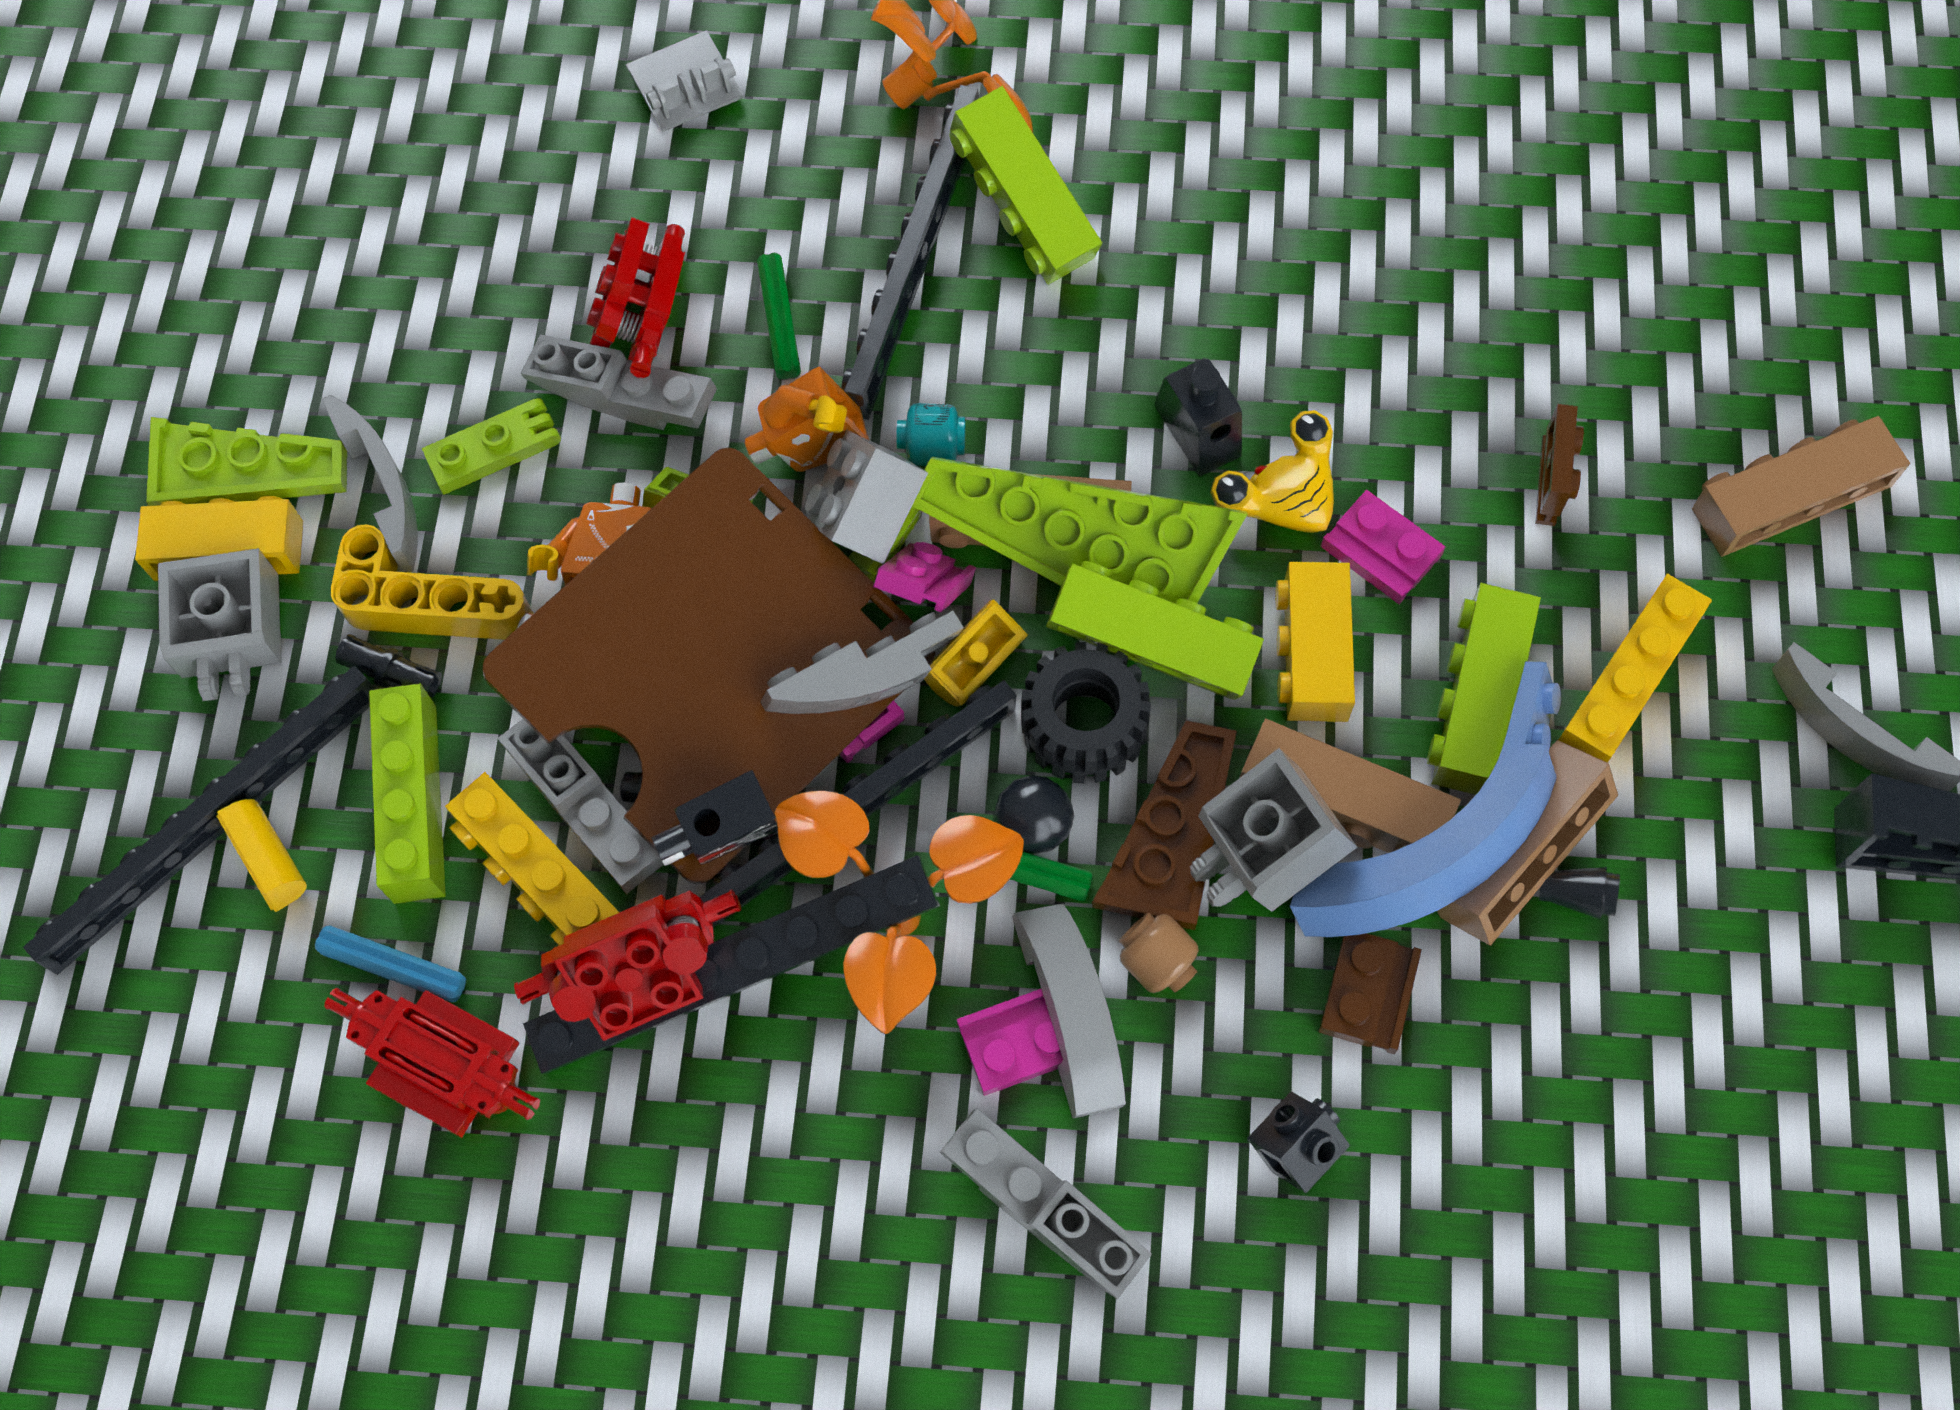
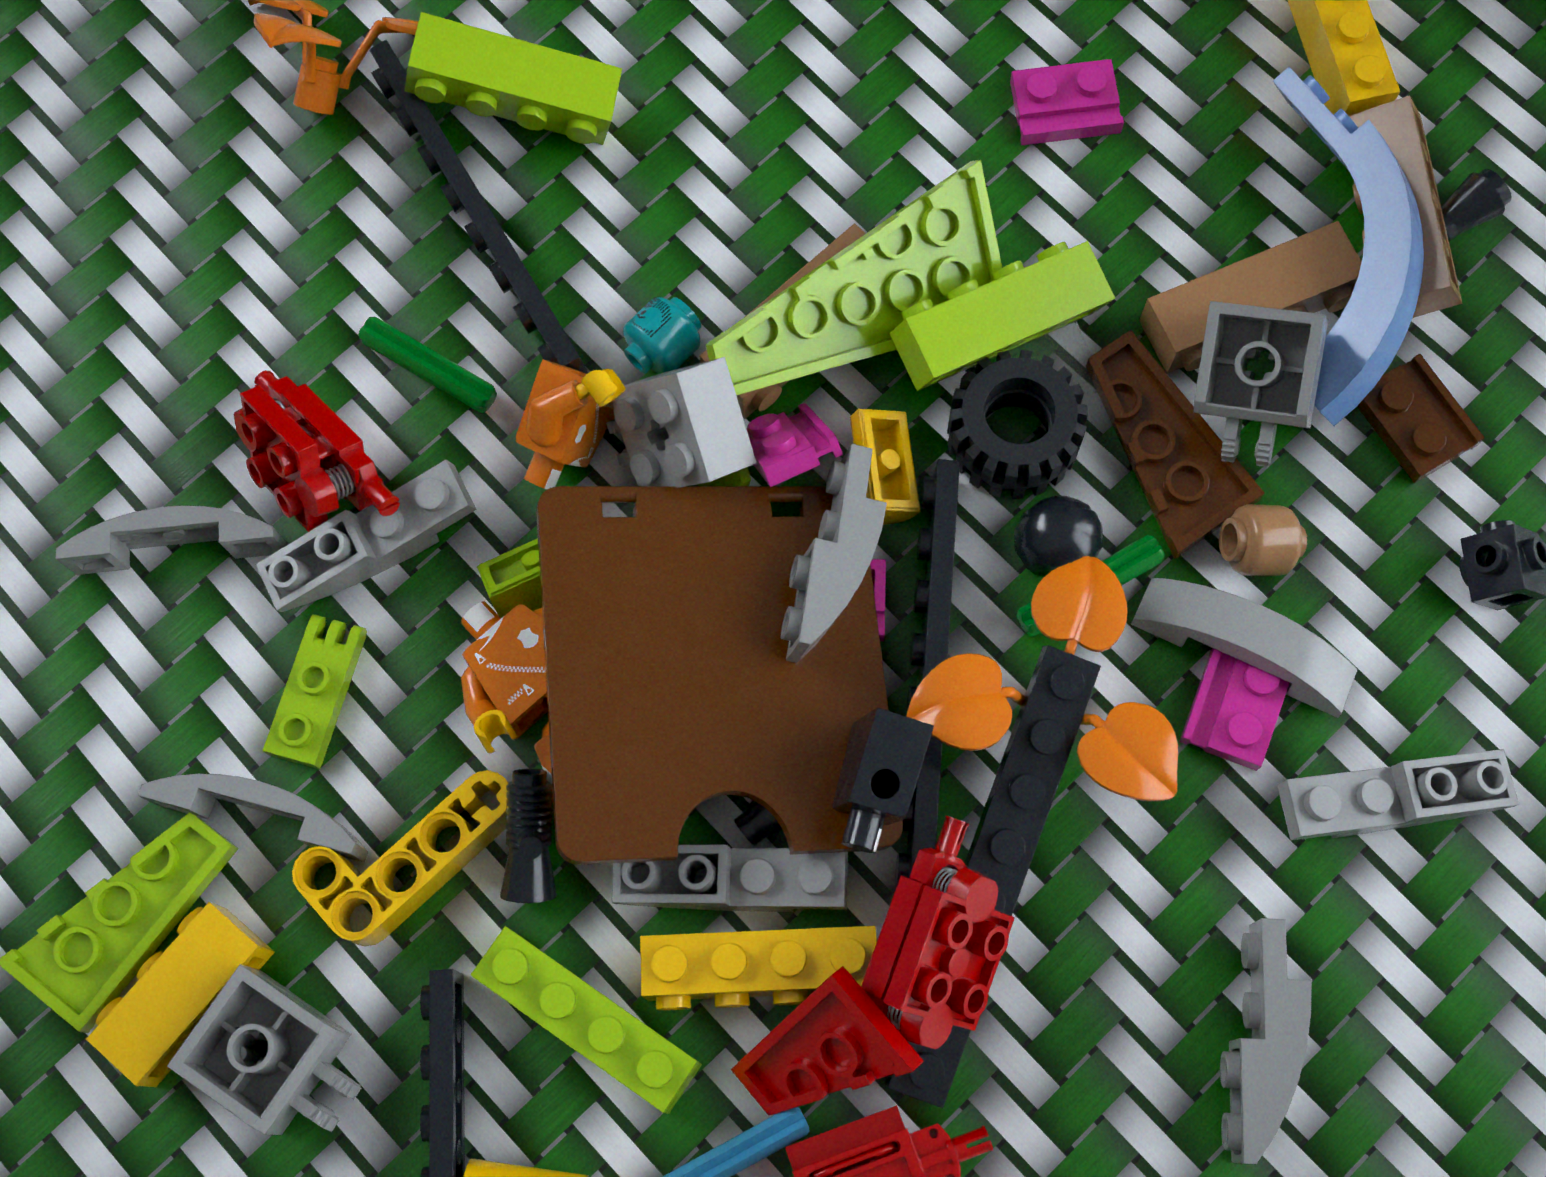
camera: 45 degrees left, 5 degrees up
black pin [335,634,442,698] -> none
light grey hinge [626,30,744,132] -> none
black torso [1155,358,1242,477] -> none
yellow head [1210,410,1334,533] -> none
yellow brick [1275,562,1355,722] -> none
lime brick [1427,583,1541,795] -> none
none -> light grey slope [56,506,288,575]
none -> black piece [500,769,557,903]
none -> red wing [731,966,924,1116]
none -> light grey slope [1220,918,1312,1164]

